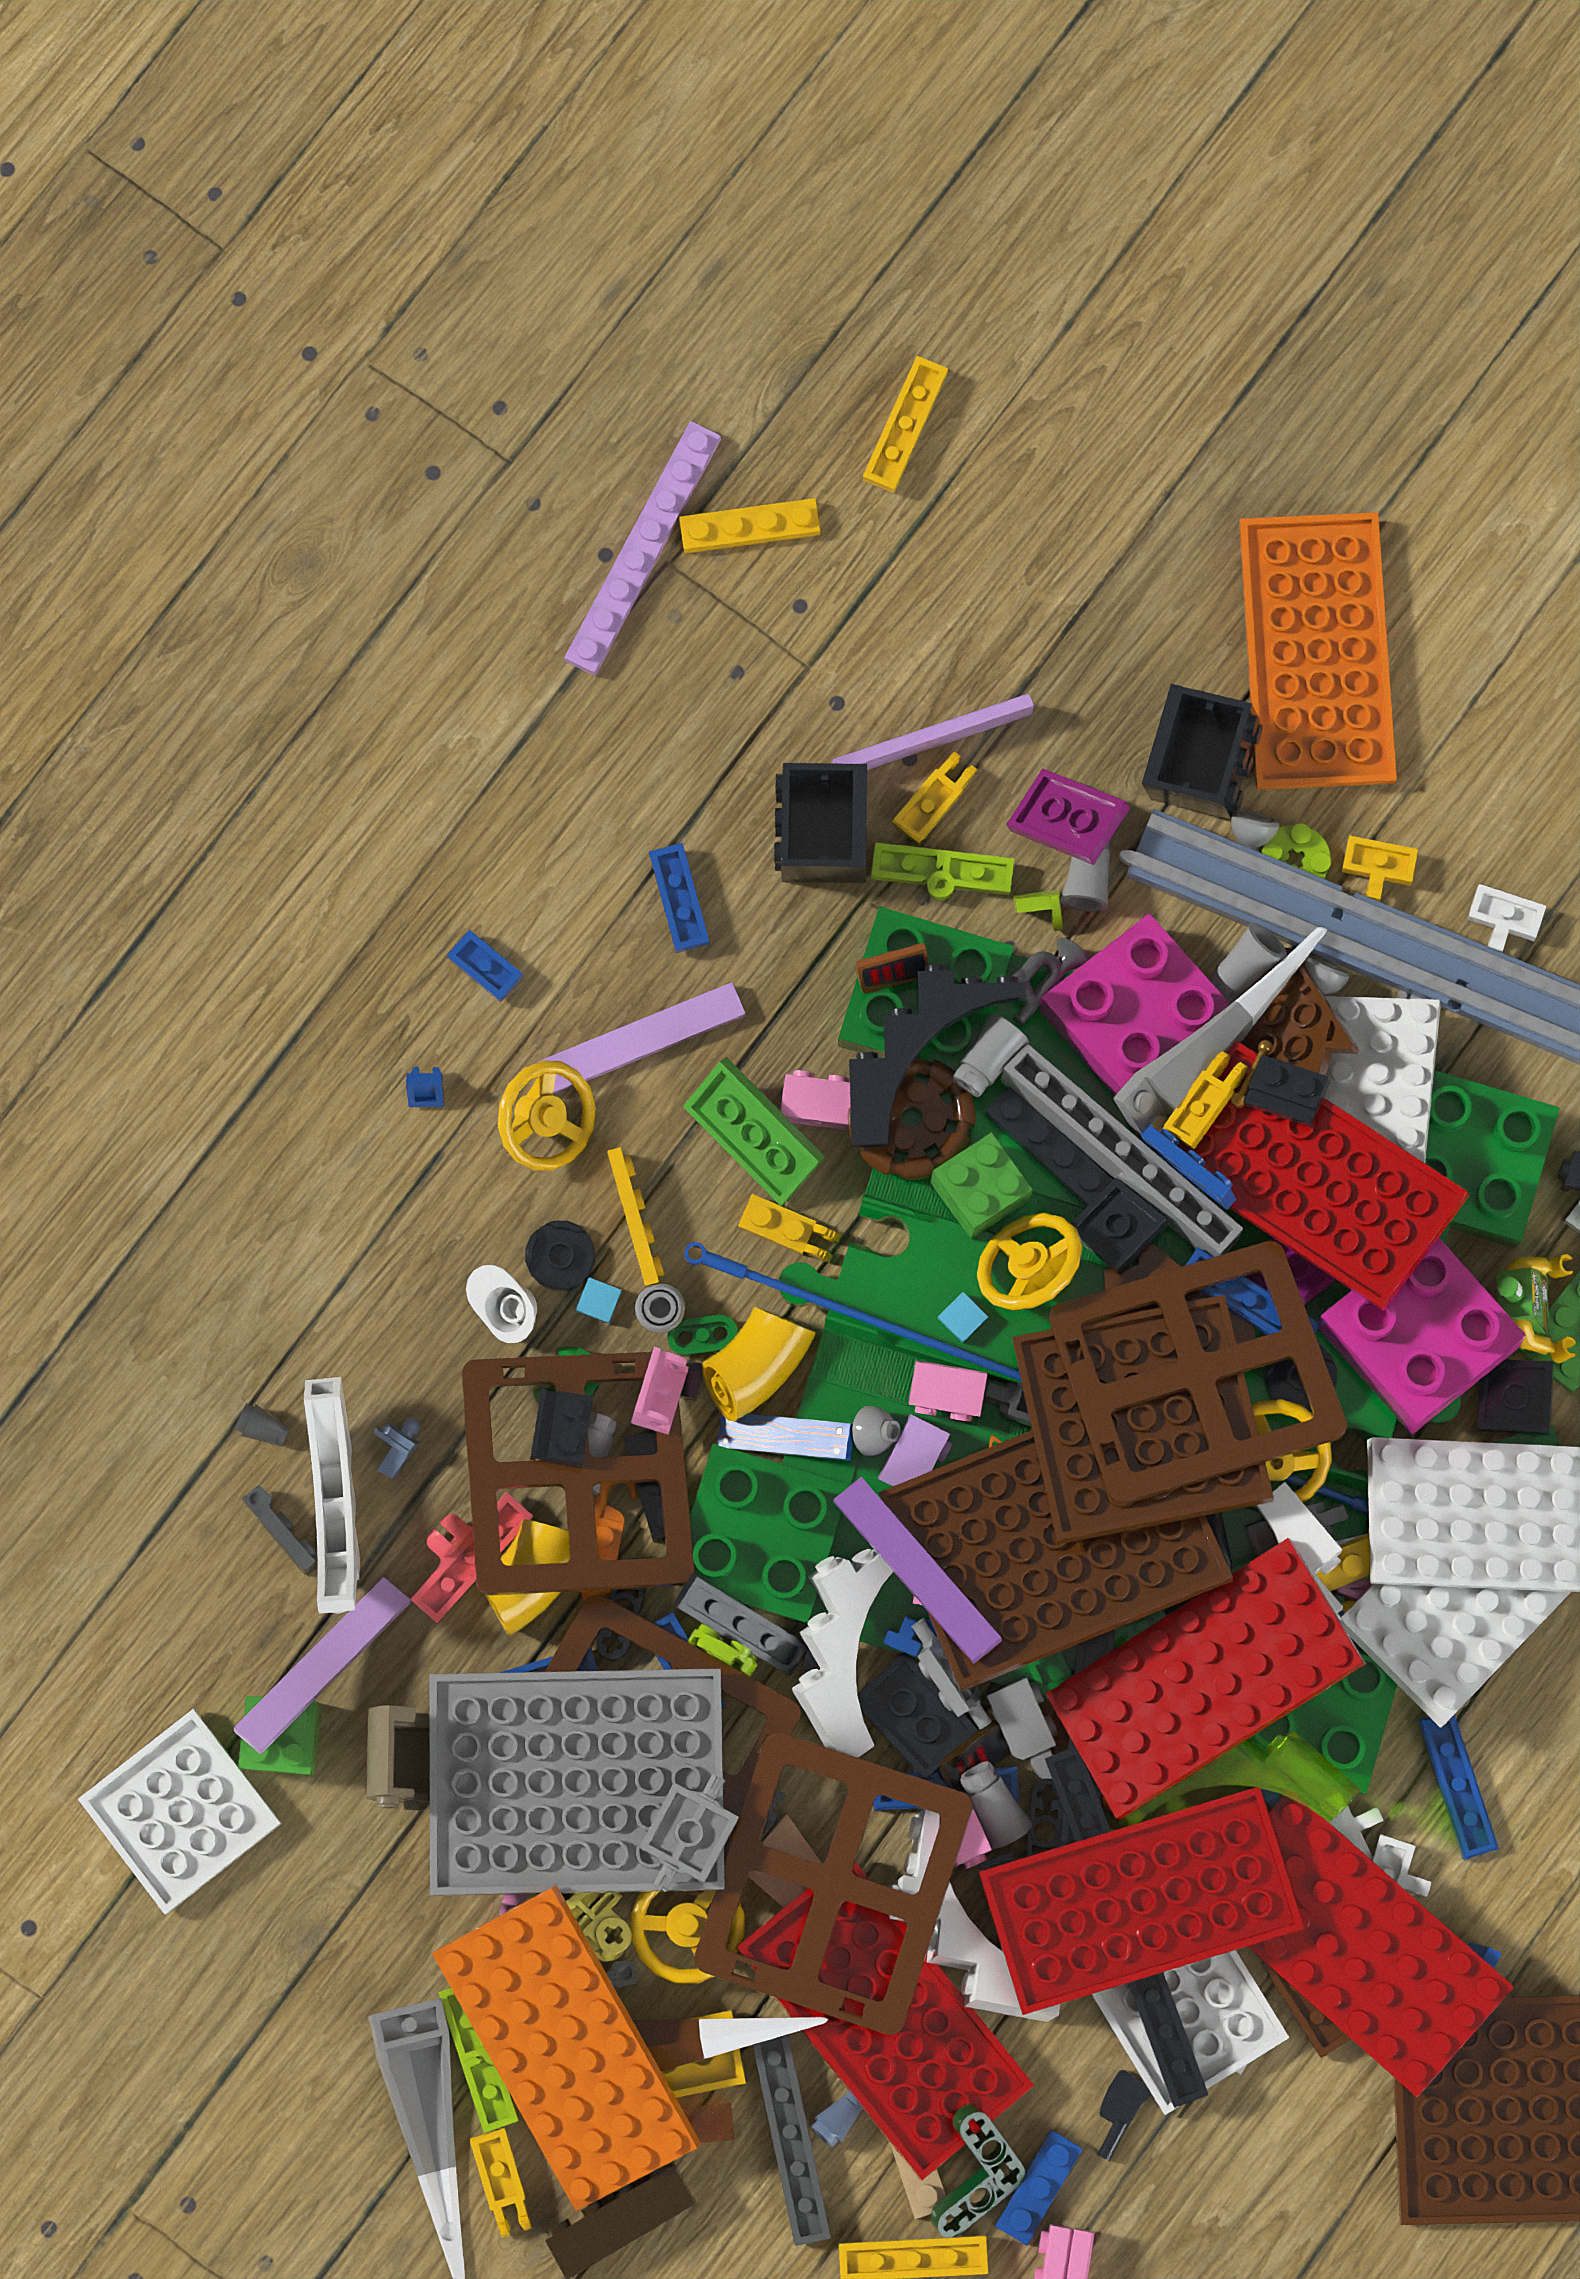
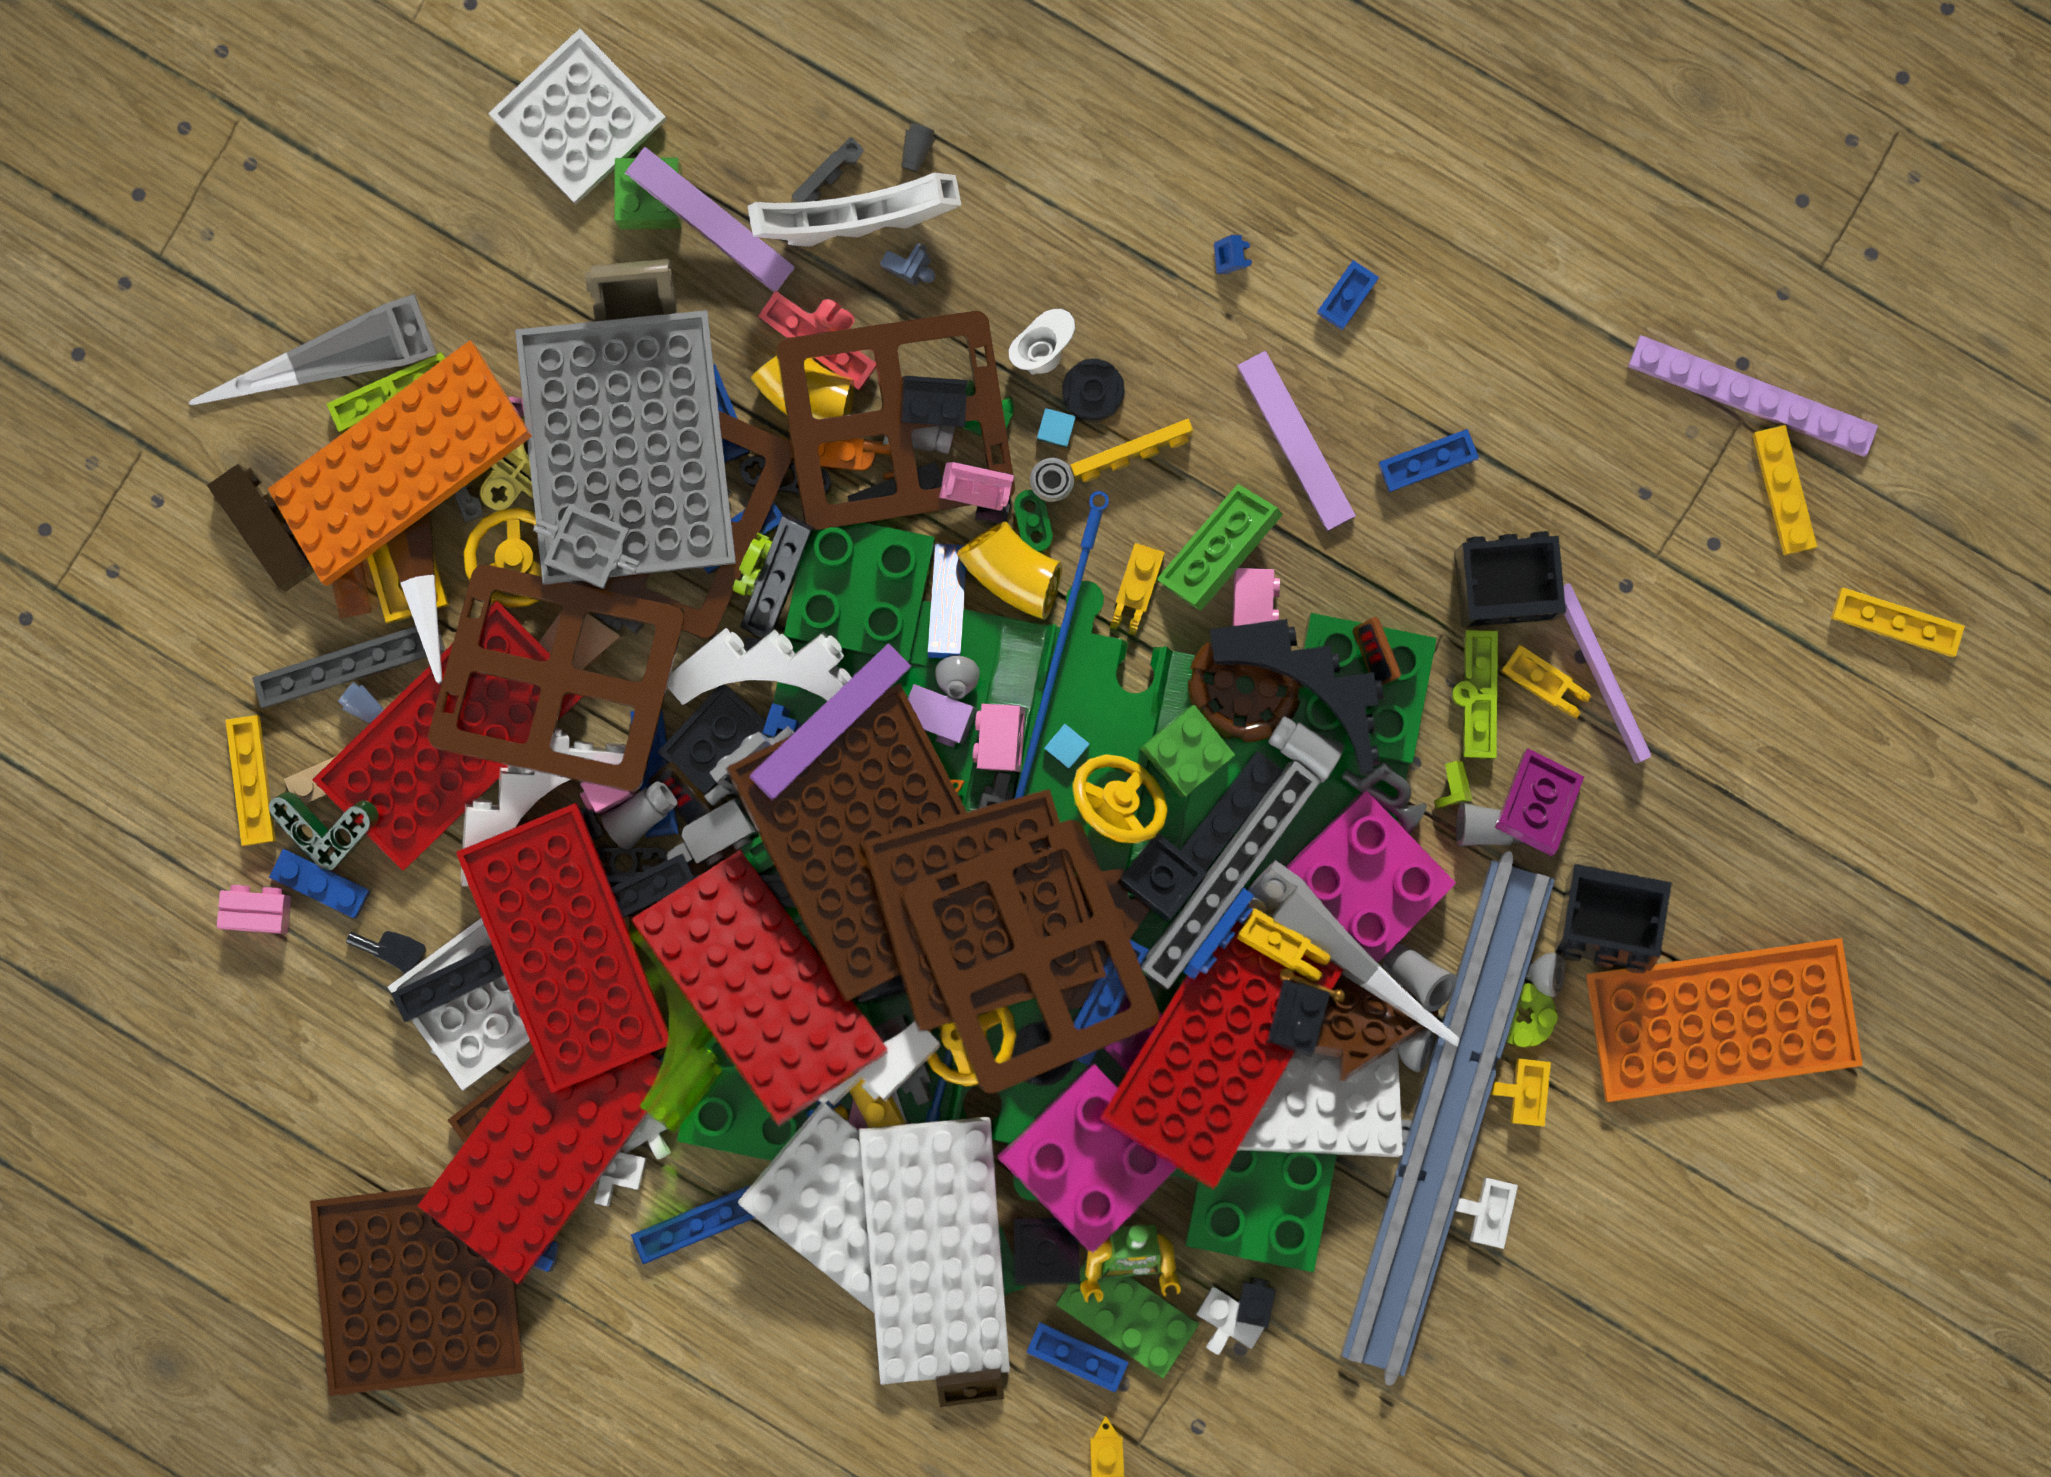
camera: 85 degrees right, 5 degrees up
yellow hinge [470,2127,532,2238] -> none
yellow piece [497,1060,596,1171] -> none

